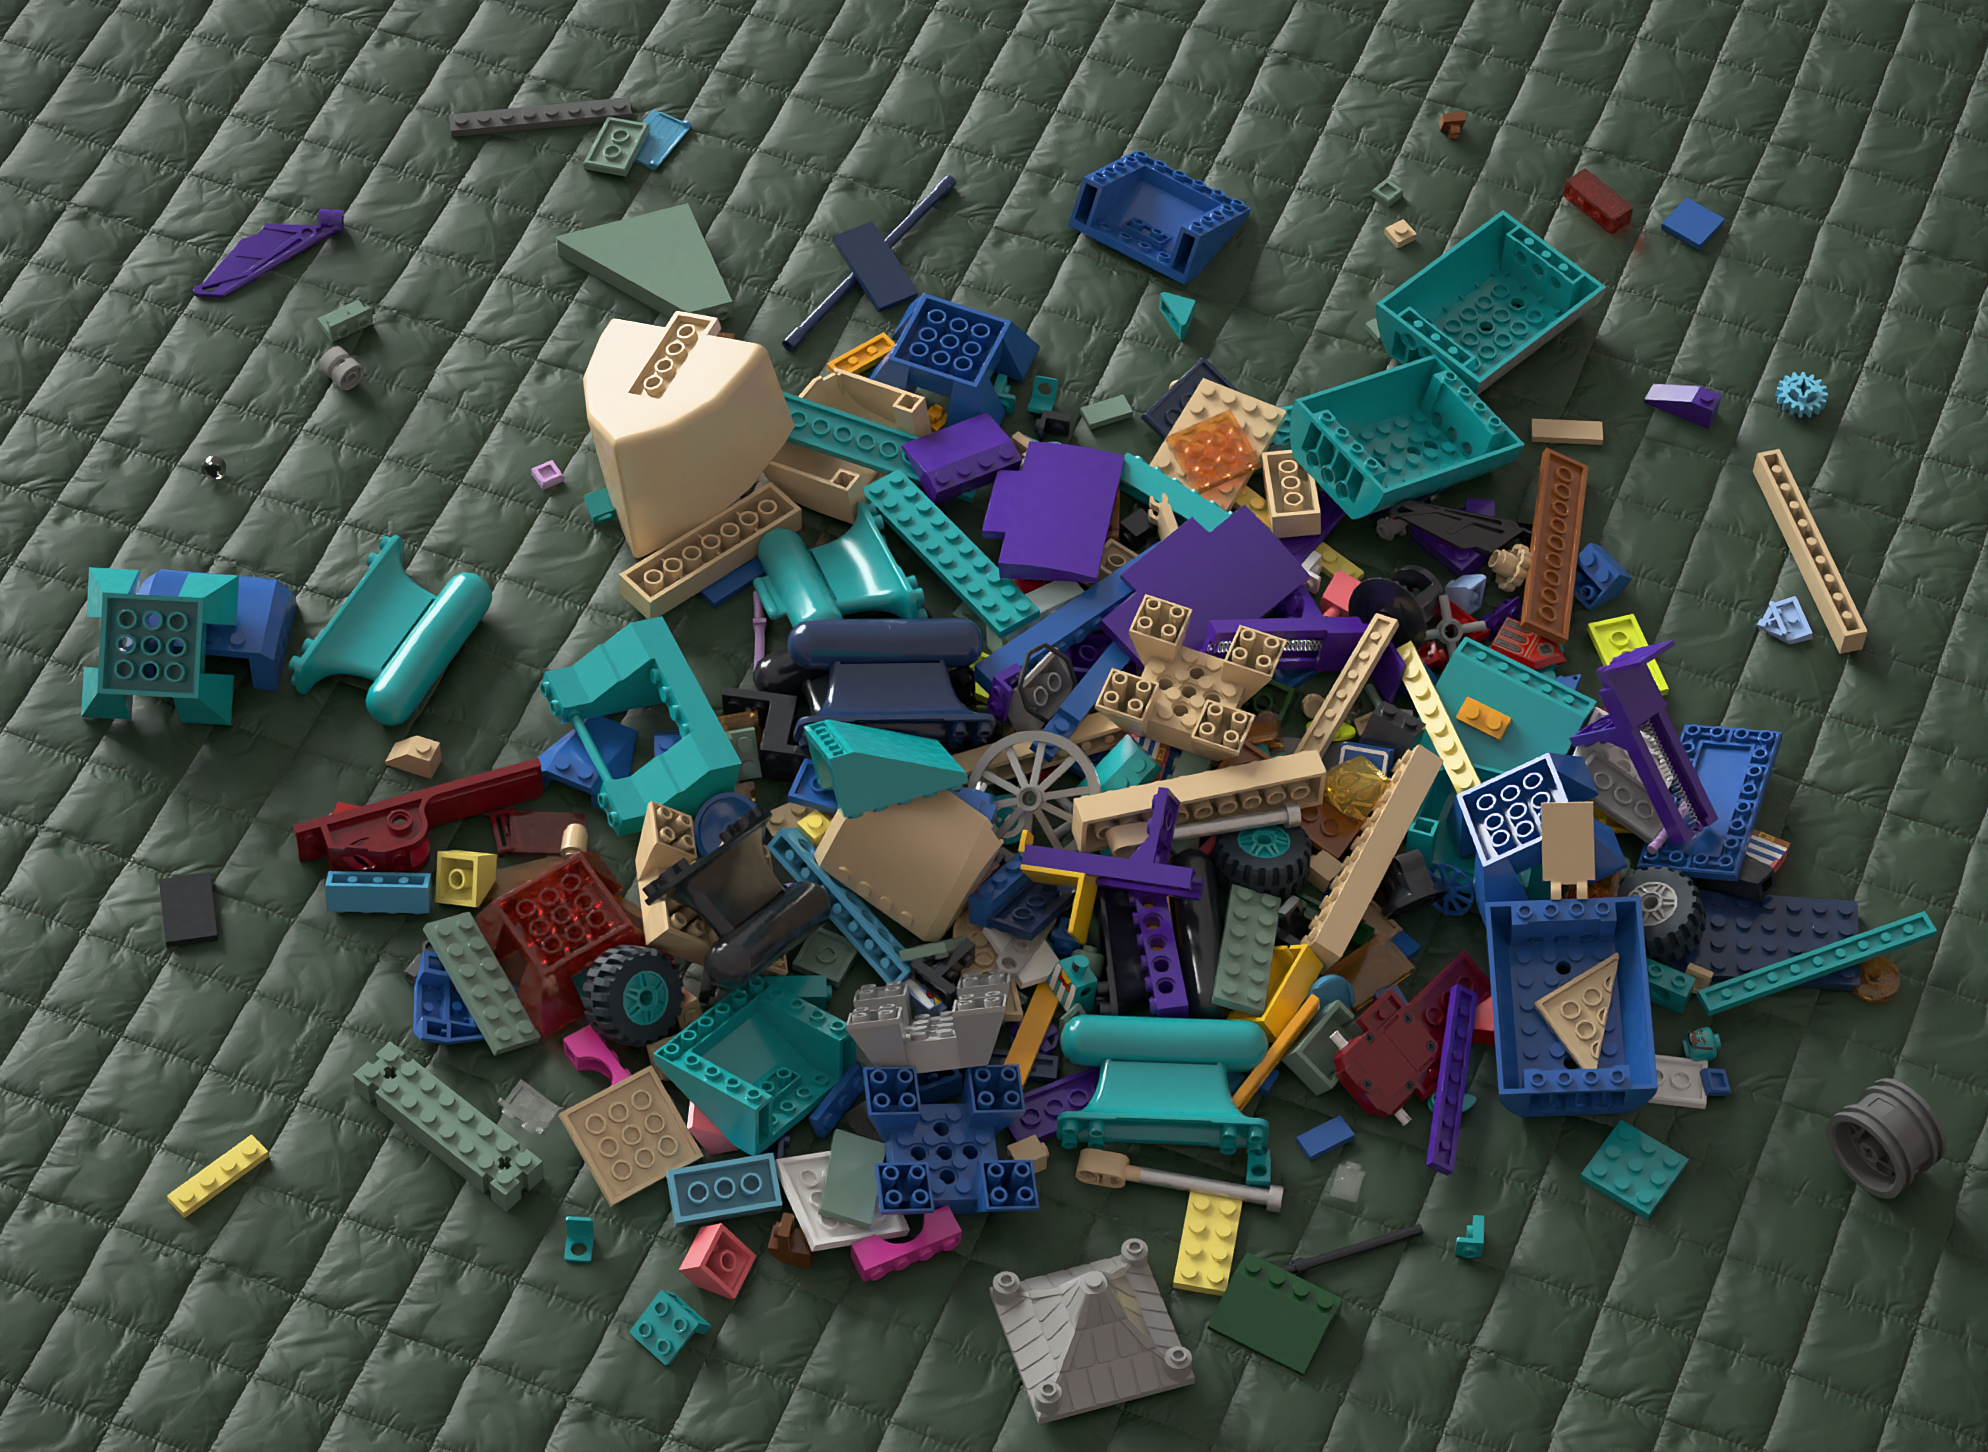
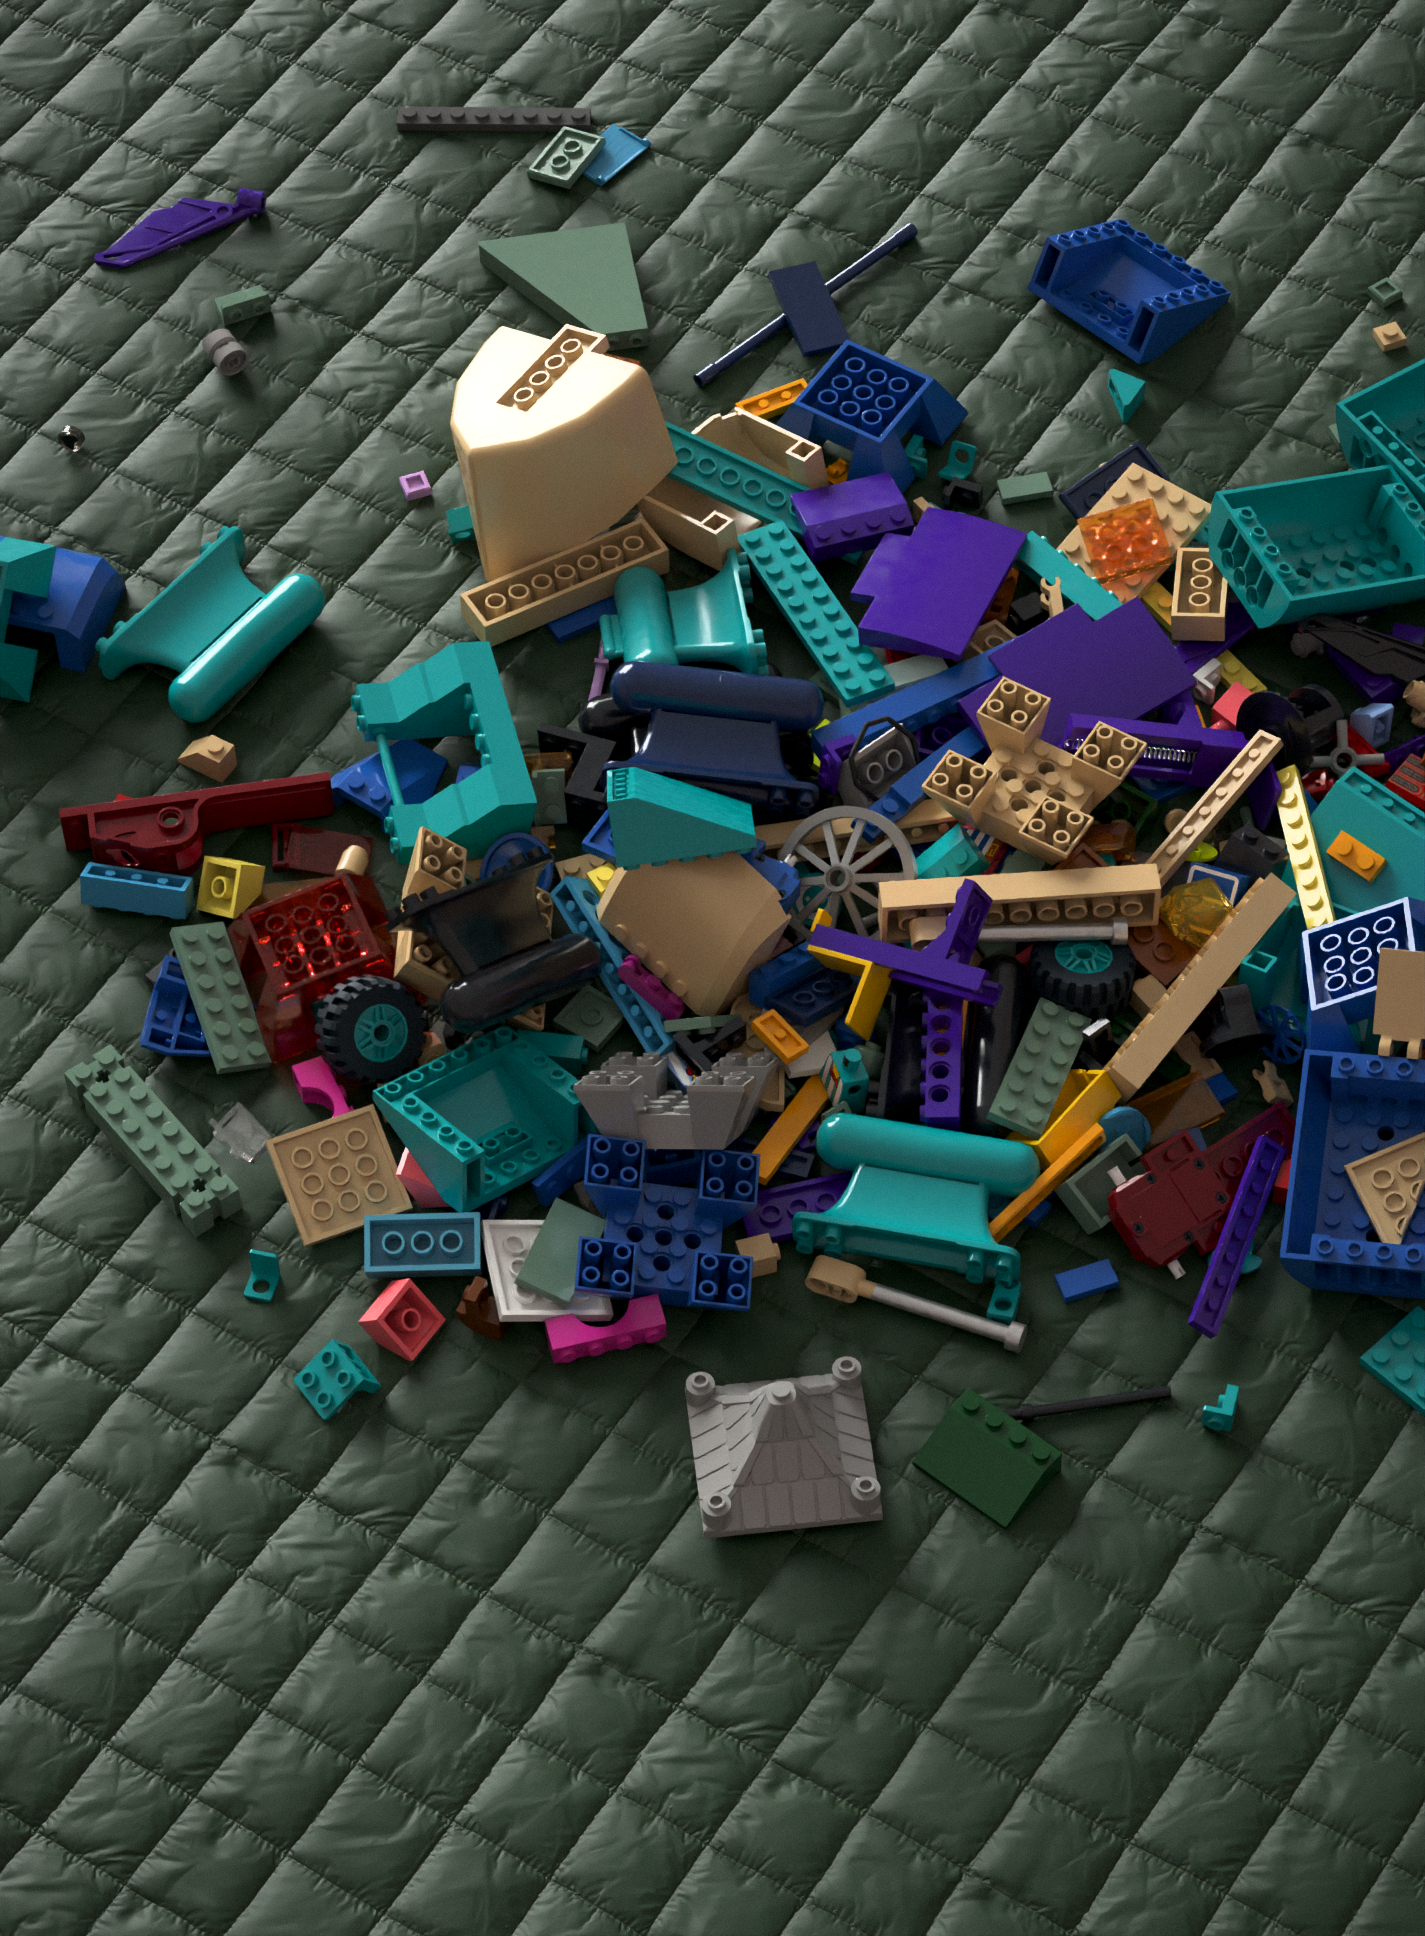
camera: 15 degrees right, 0 degrees up
light yellow plate [1173,1192,1242,1296] -> none
clear bracket [1330,1161,1366,1203] -> none
none -> magenta plate [618,954,686,1020]
none -> light orange plate [750,1009,810,1065]
none -> tan plate [1253,1060,1294,1108]

